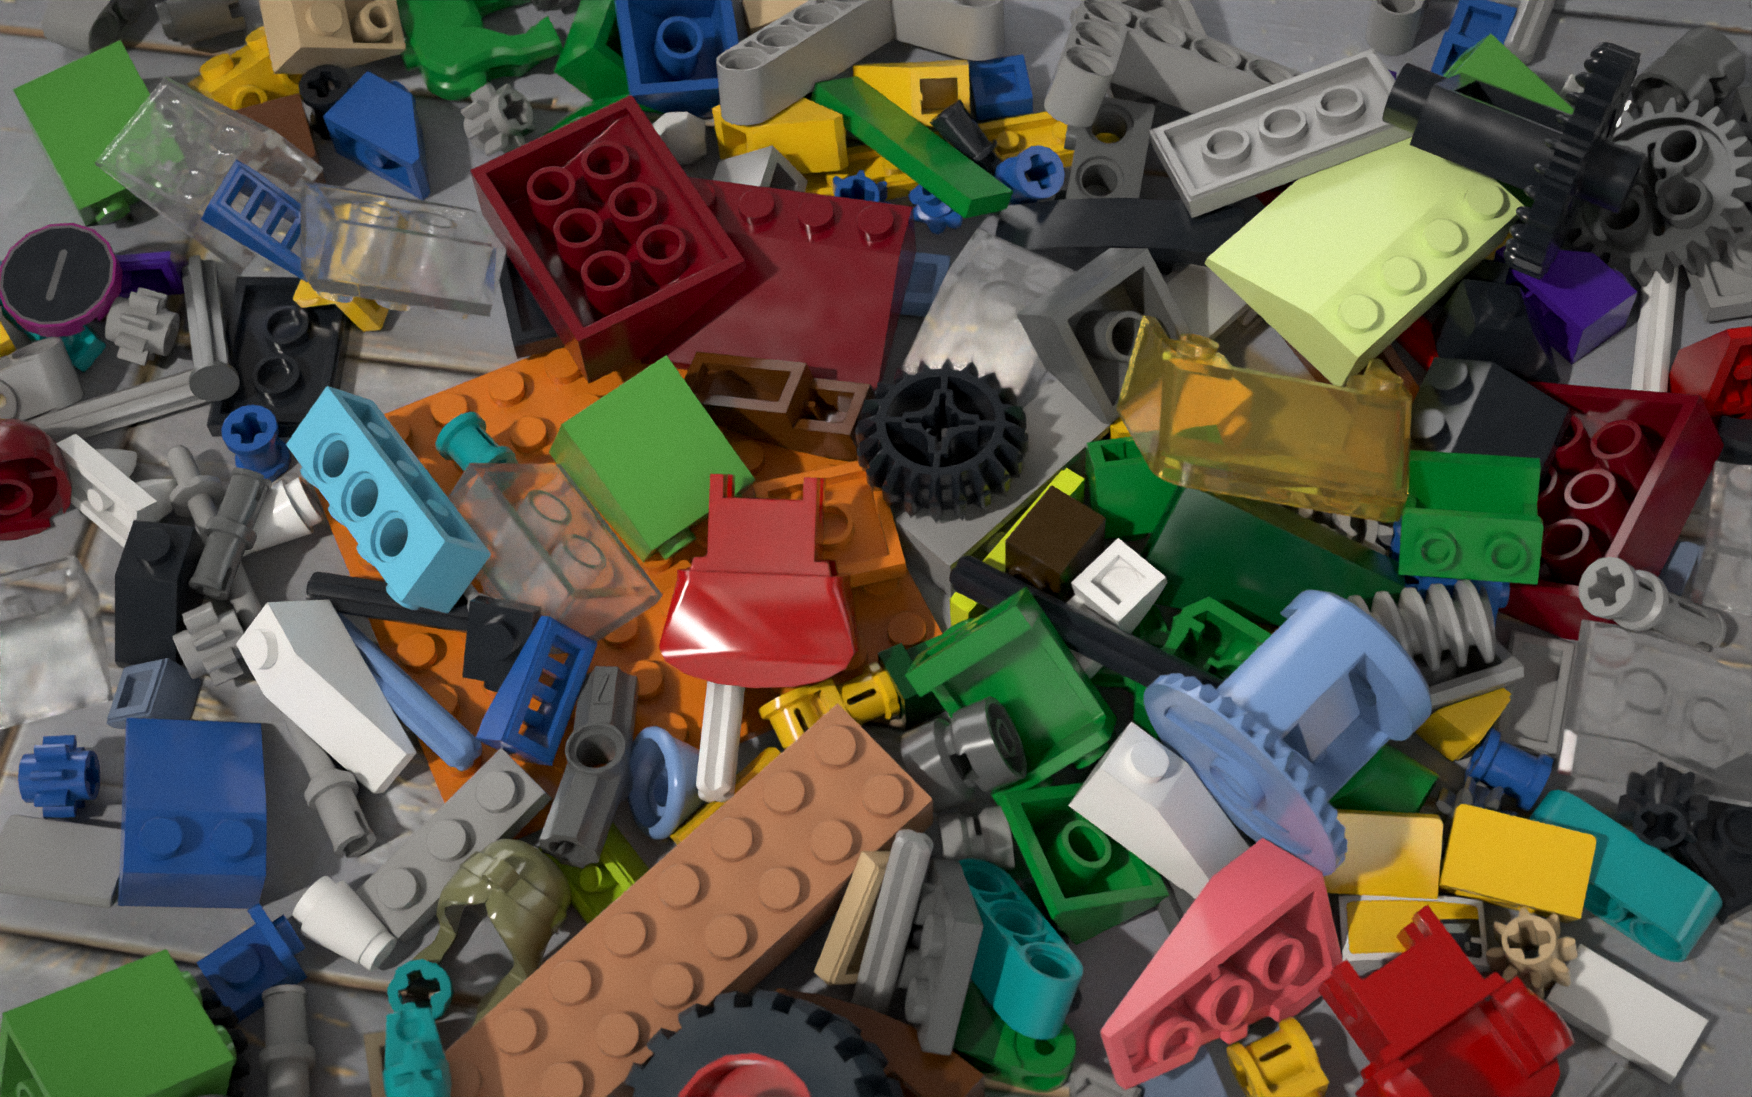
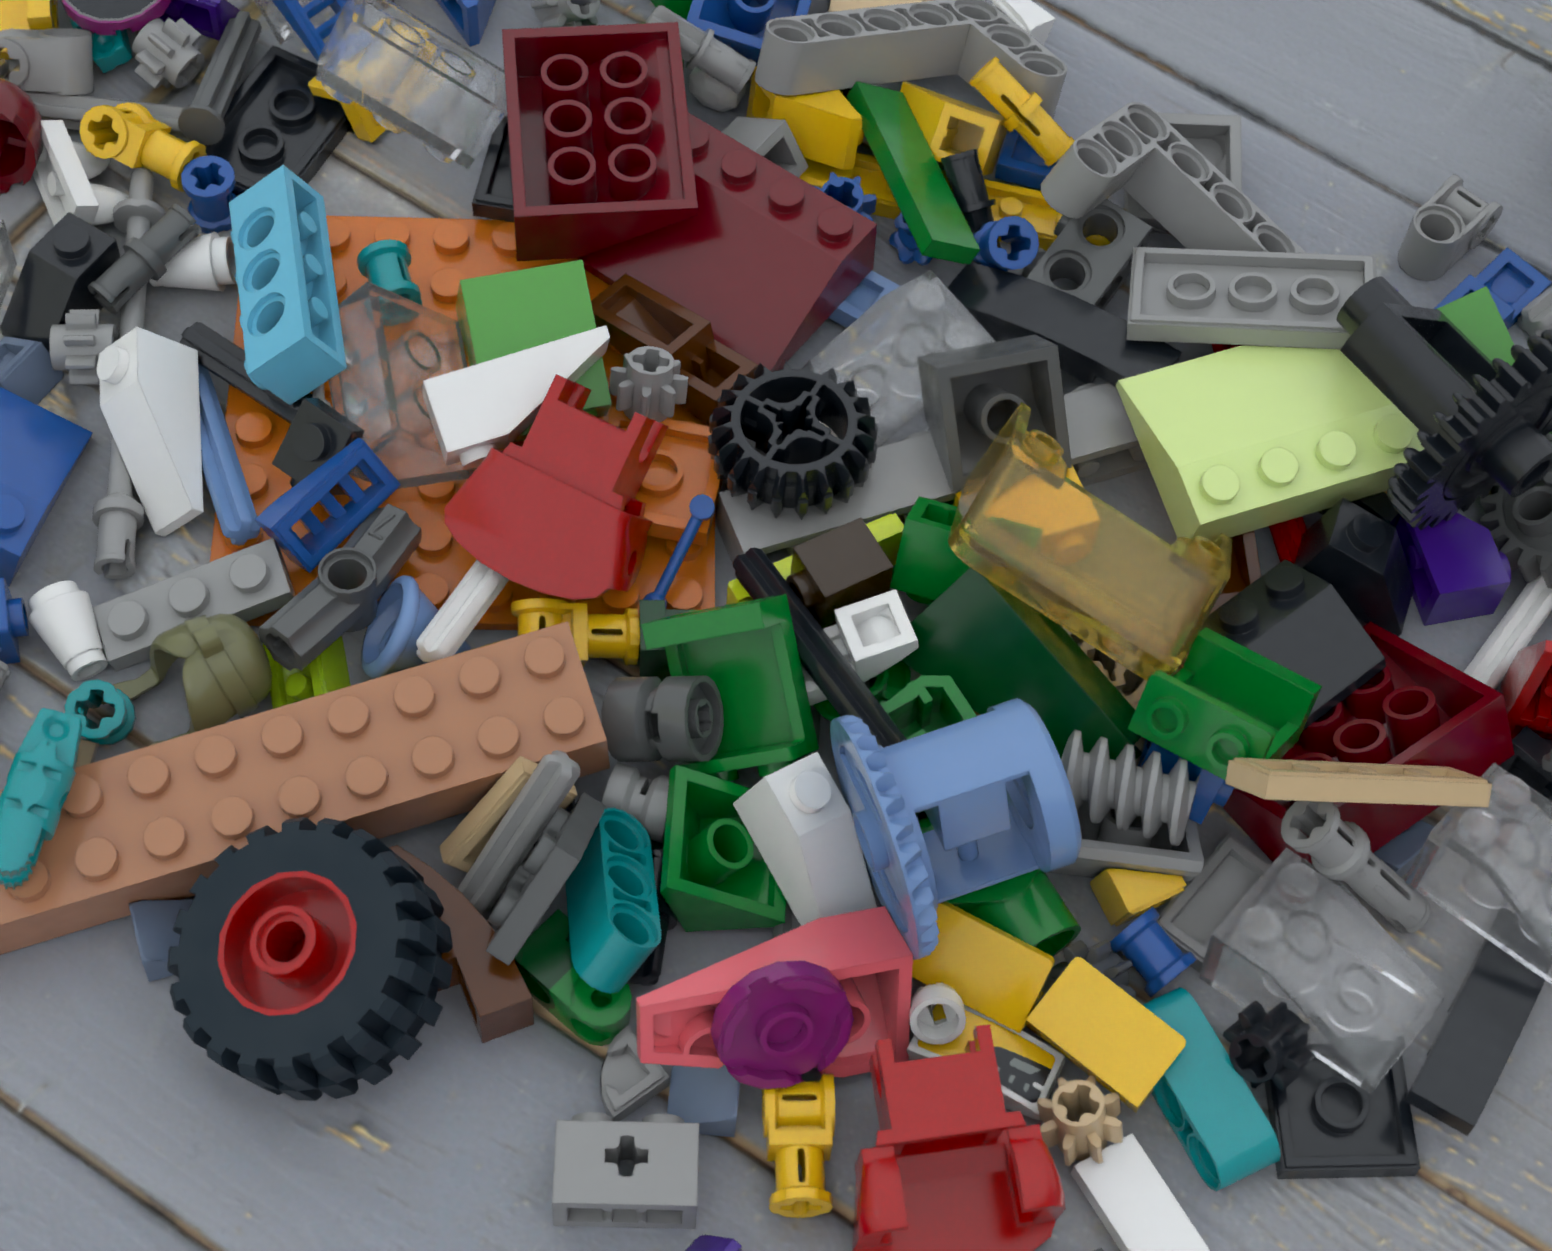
camera: 15 degrees right, 0 degrees up
none -> yellow connector [79,102,207,192]
none -> white slope [423,325,610,469]
none -> light grey gear [609,346,689,422]
none -> blue hinge [643,494,715,609]
none -> light grey axle [646,5,756,94]
none -> magenta tile [711,961,854,1089]
none -> white hinge [909,982,966,1045]
none -> yellow pin [969,56,1075,167]
none -> tan tile [1225,757,1492,807]

